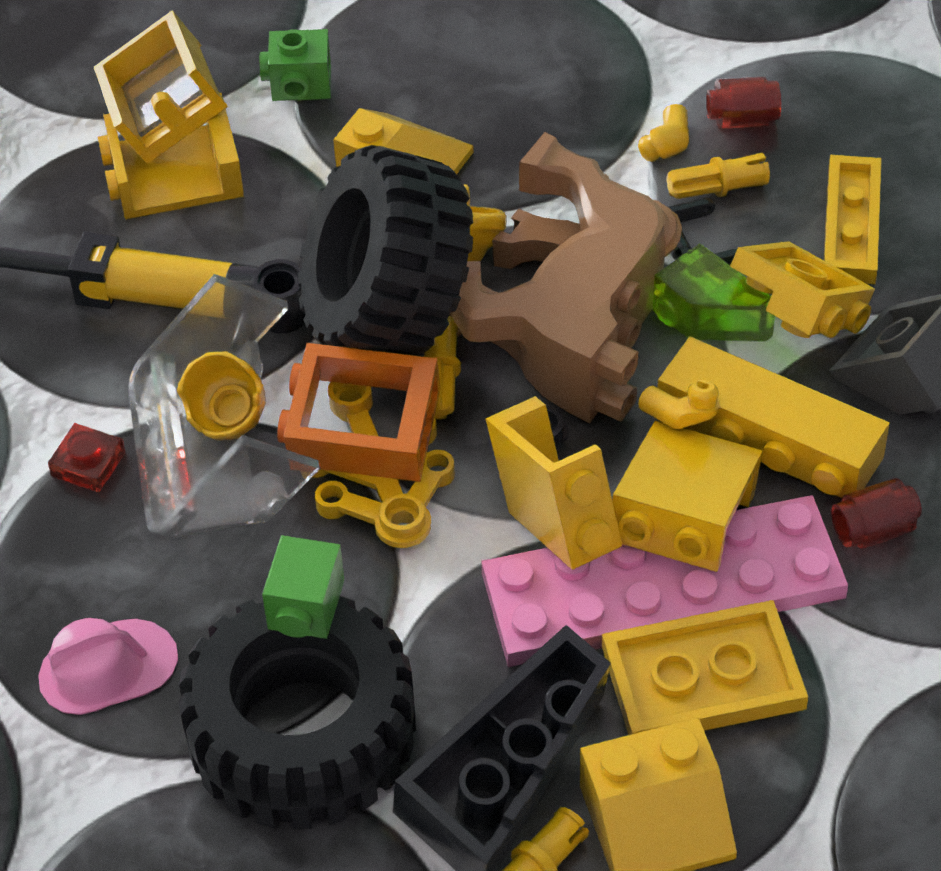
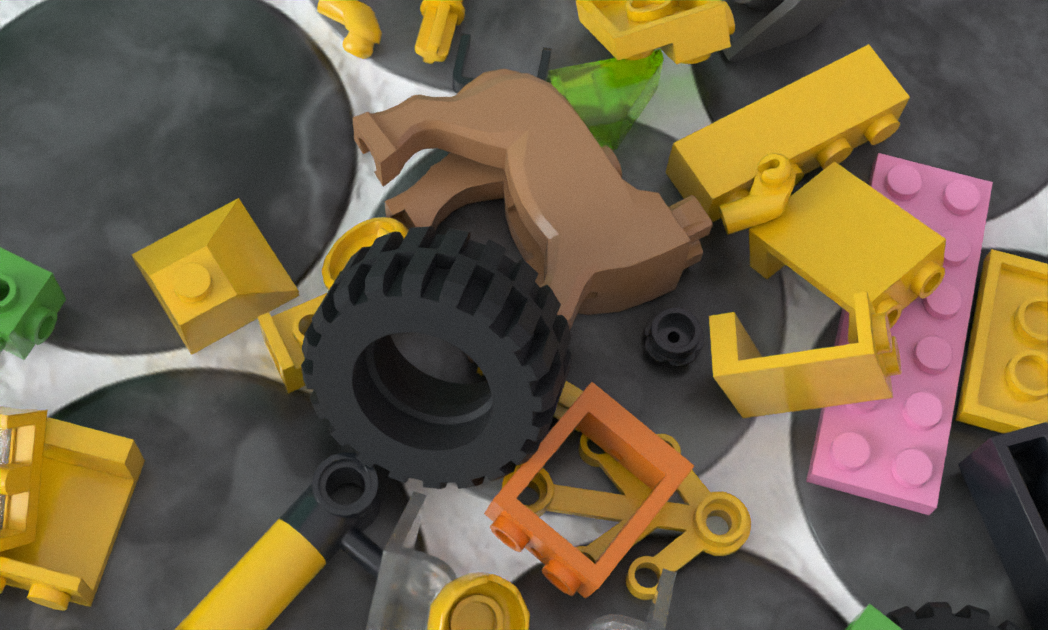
camera: 70 degrees left, 15 degrees up
clear red brick [831,478,922,549] -> none

